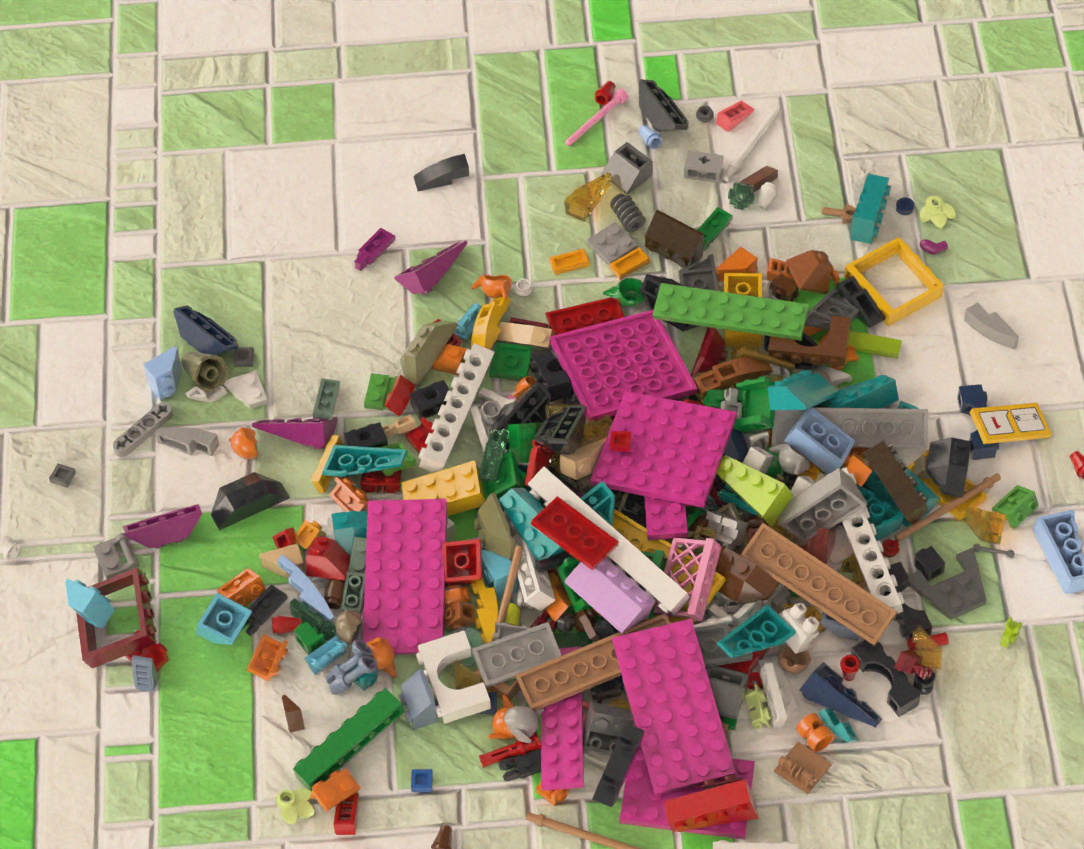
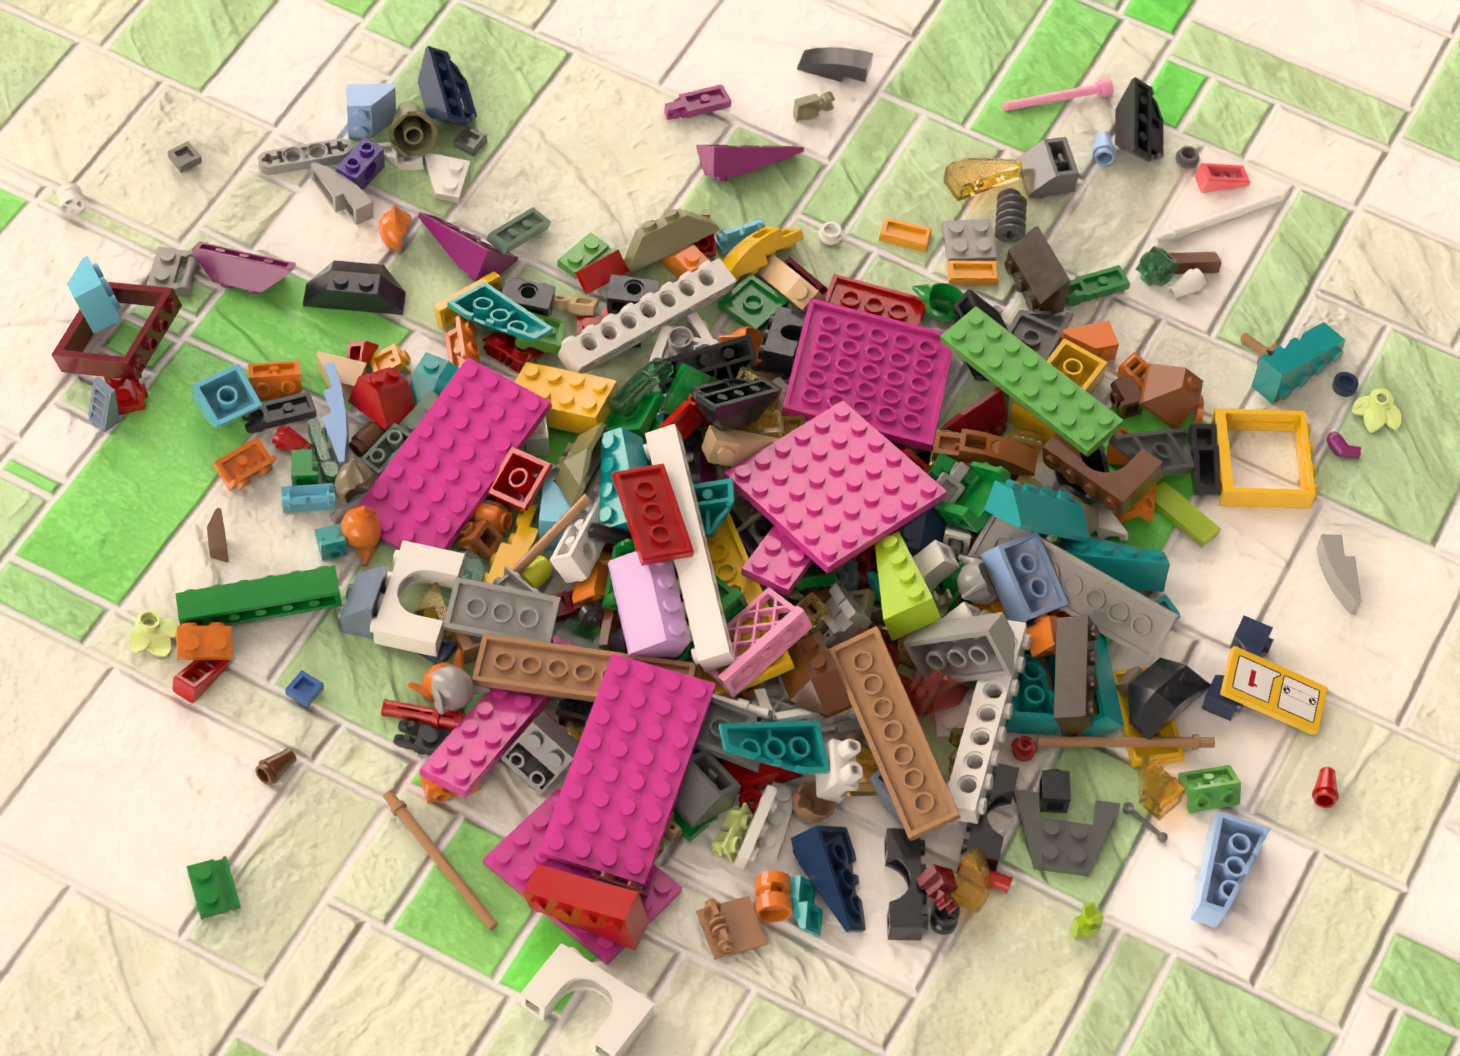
camera: 25 degrees right, 0 degrees up
sand blue piece [325,639,378,695] -> none
orange piece [471,274,512,299] -> none
black hose [592,723,644,807] -> none
red cone [595,81,616,105] -> none
red plate [610,431,632,452] -> none
light grey brick [684,150,724,183] -> none
pearl gold bar [740,347,795,370] -> none
red cone [840,655,860,681] -> none
none -> dark purple brick [336,137,385,190]
none -> olive plate [793,92,835,122]

